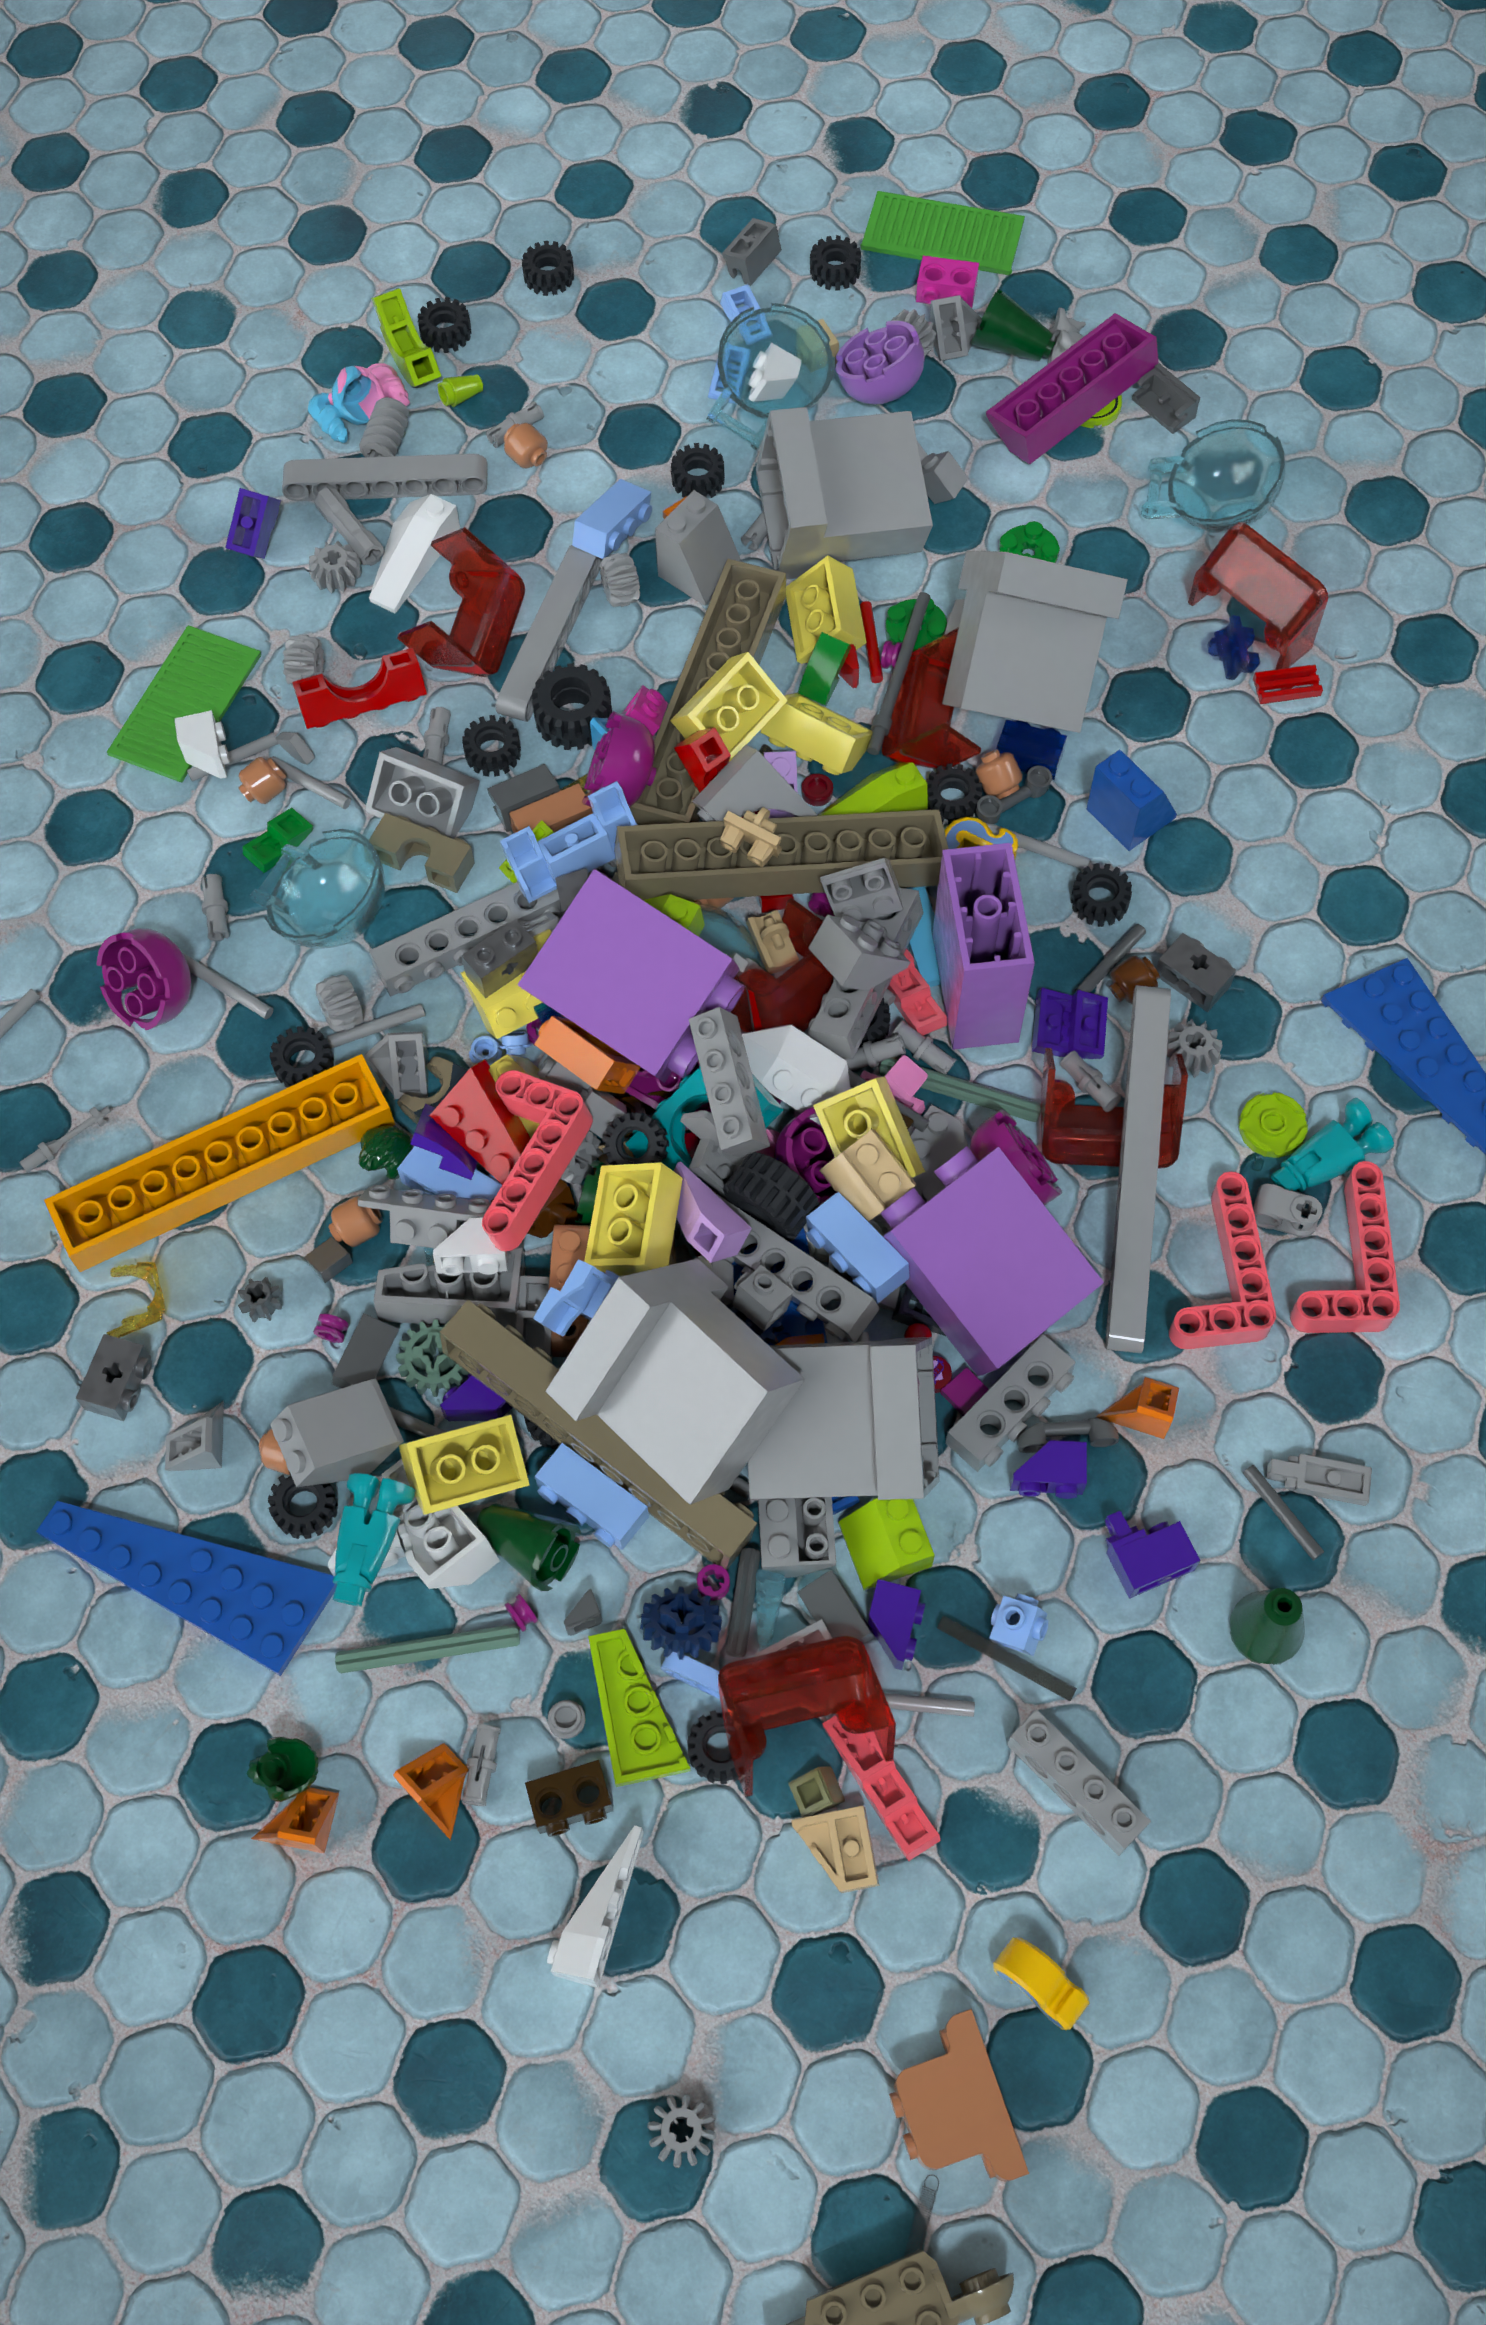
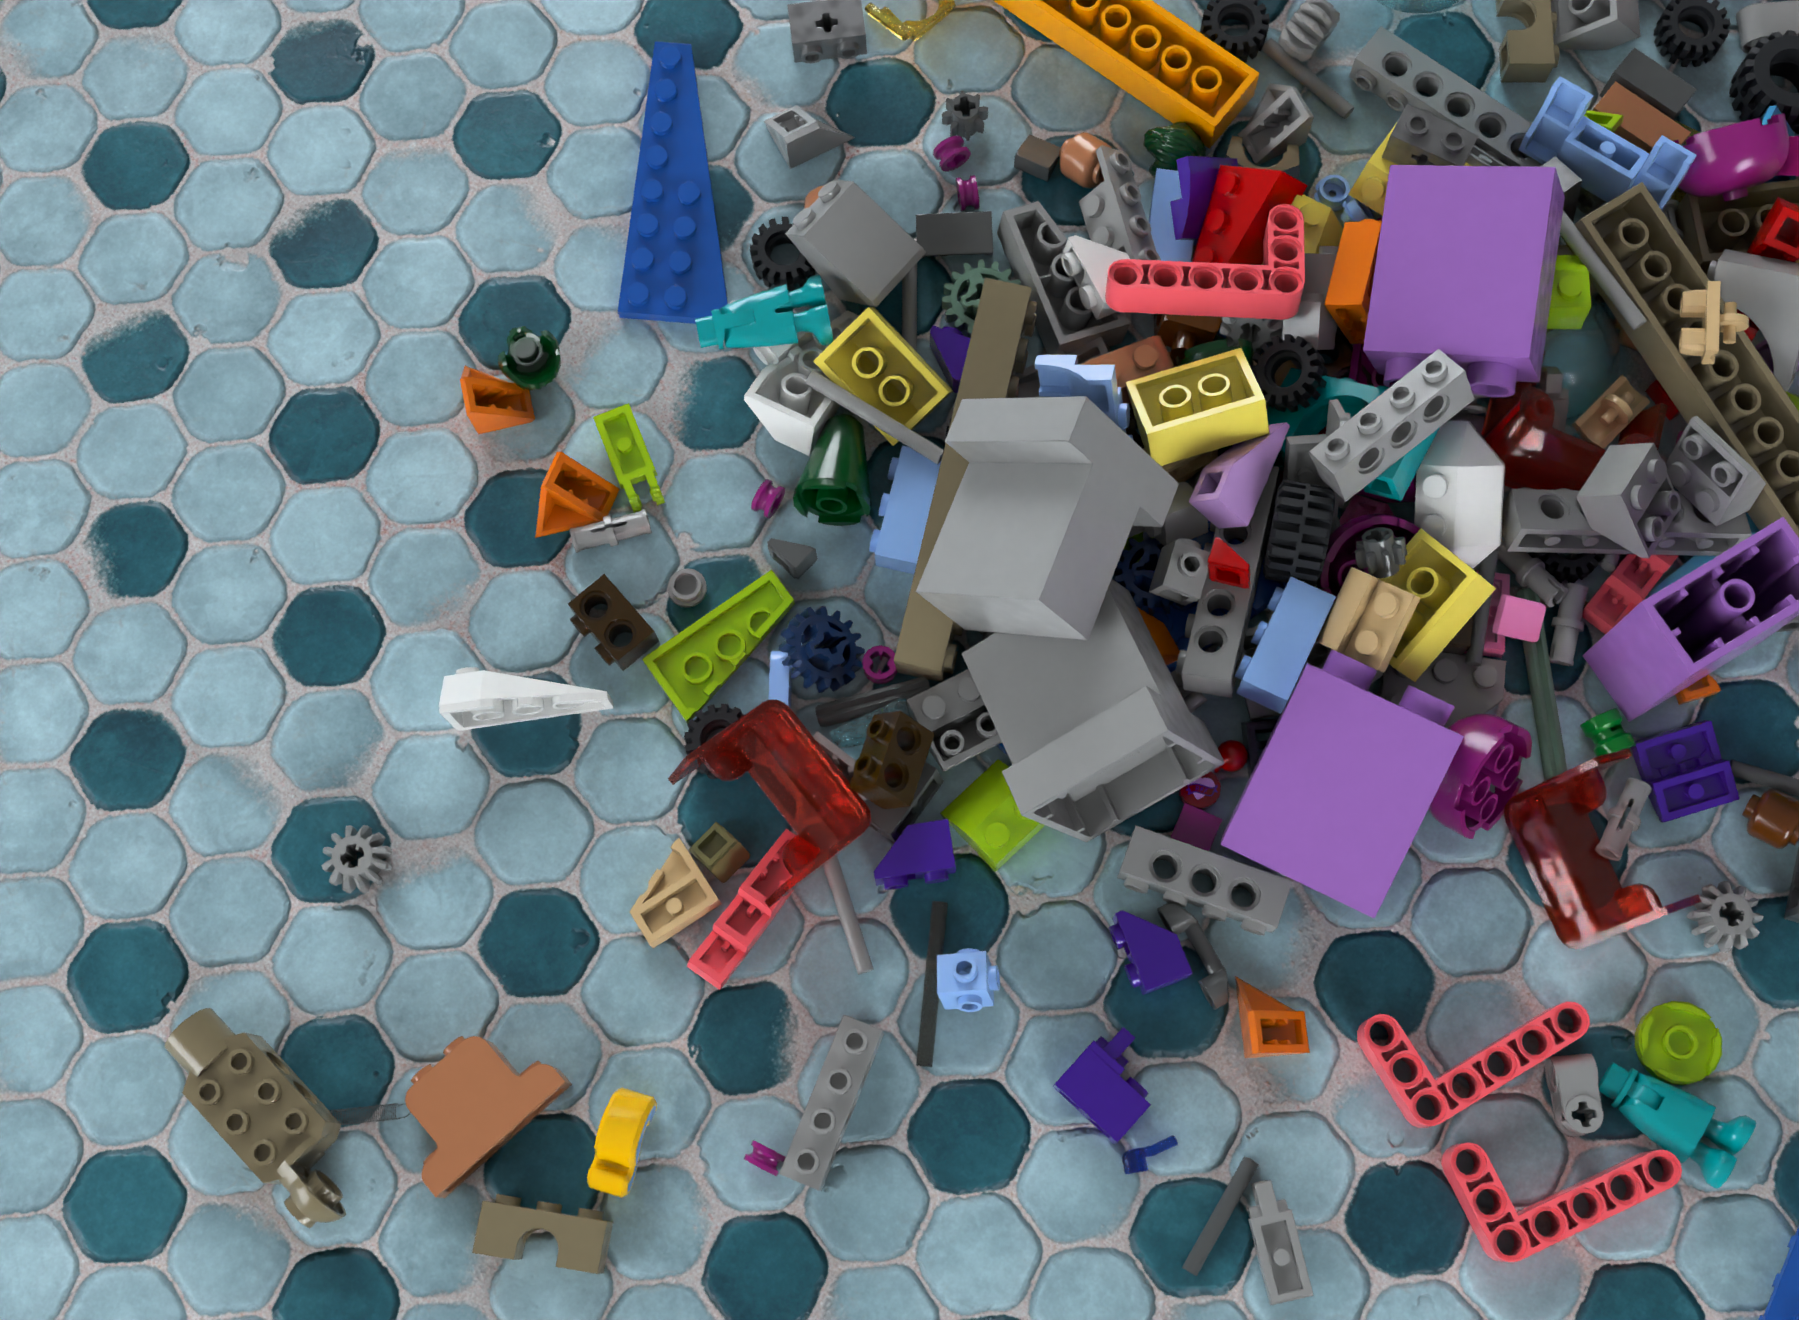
camera: 70 degrees right, 10 degrees up
sand green axle [335,1624,520,1674] -> none
light grey beam [1105,985,1171,1353] -> none
dark green cone [1230,1588,1305,1665] -> none
none -> dark tan arch [472,1194,613,1274]
none -> lime hinge [593,403,665,513]
none -> magenta bush [744,1140,786,1176]
none -> light grey bar [805,370,944,464]
none -> dark brown brick [849,711,934,809]
none -> magenta bush [933,135,971,172]
none -> clear blue hand [1122,1135,1178,1174]
none -> red slope [1208,537,1250,589]
none -> dark grey gear [1354,527,1407,578]
none -> light grey bar [1560,210,1647,330]
none -> green wheel [1580,708,1636,762]

